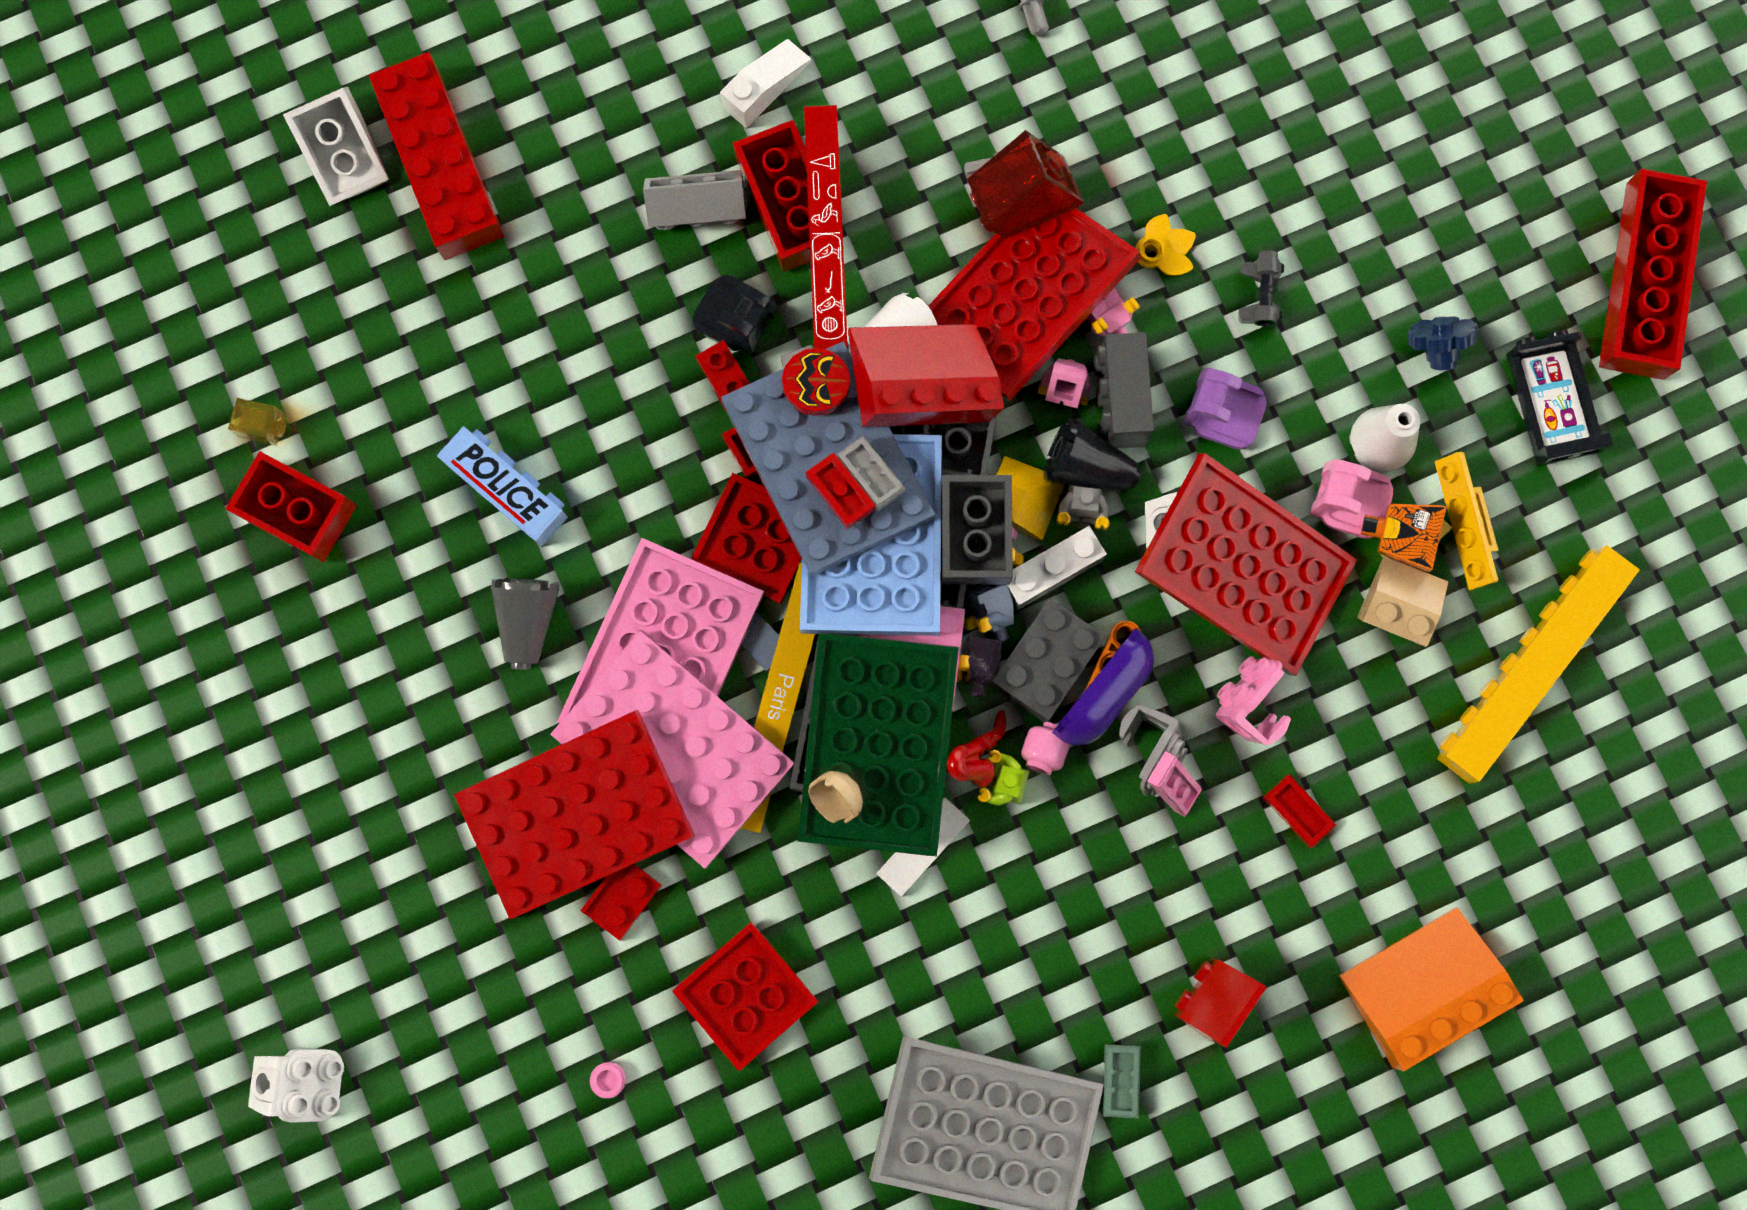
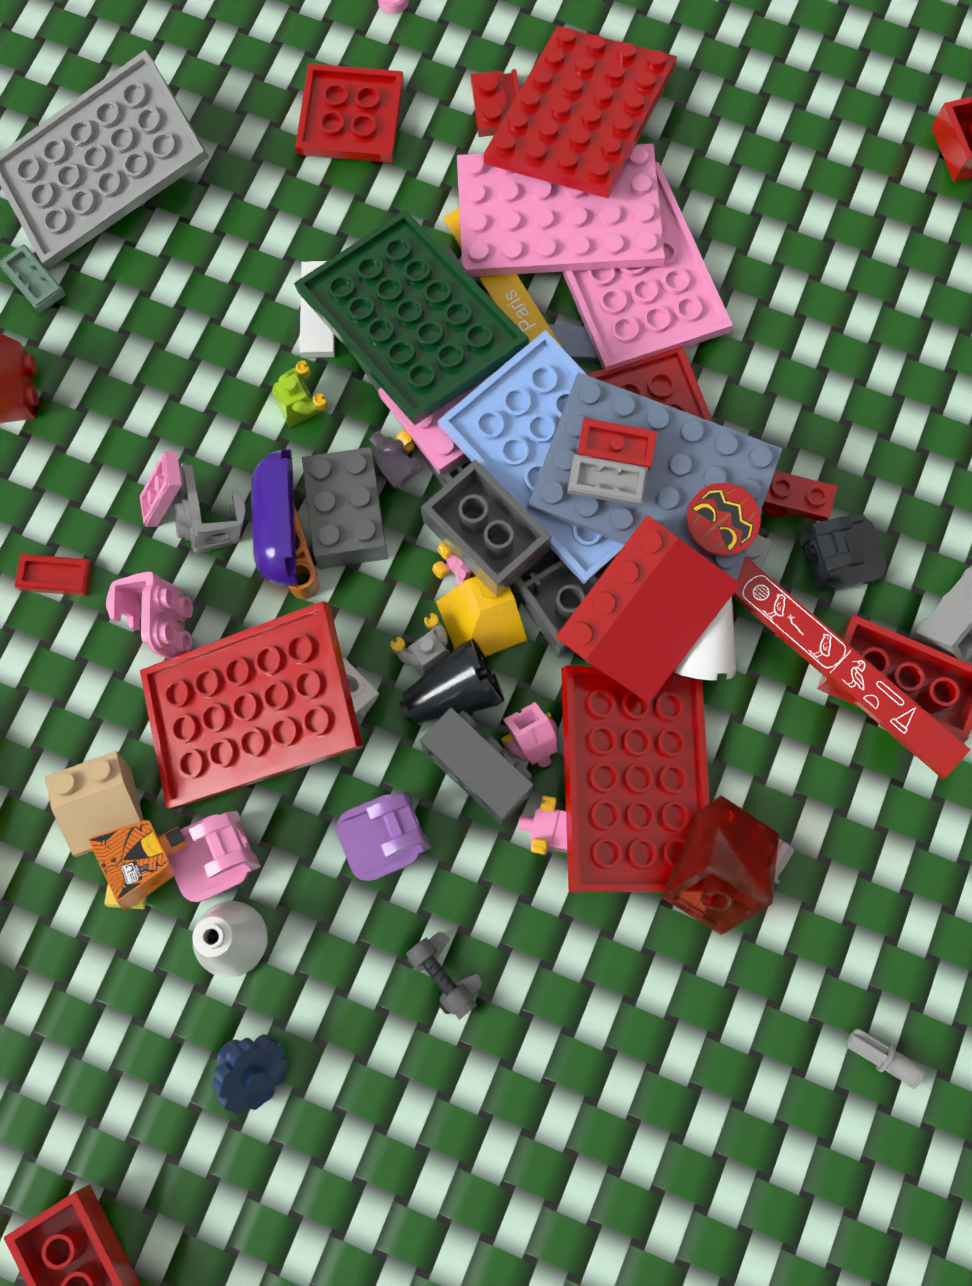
camera: 135 degrees right, 5 degrees down
light blue brick [437,426,568,547] -> none
dark grey cone [491,578,559,670] -> none
tan hair [808,771,863,823] -> none
red piece [946,710,1006,788] -> none
sand blue piece [963,584,1014,642] -> none
white brick [1007,526,1107,611] -> none
bright pink head [1021,722,1070,775] -> none
yellow plate [1135,214,1196,276] -> none
yellow bracket [1435,452,1499,590] -> none
panel [1506,330,1613,467] -> none

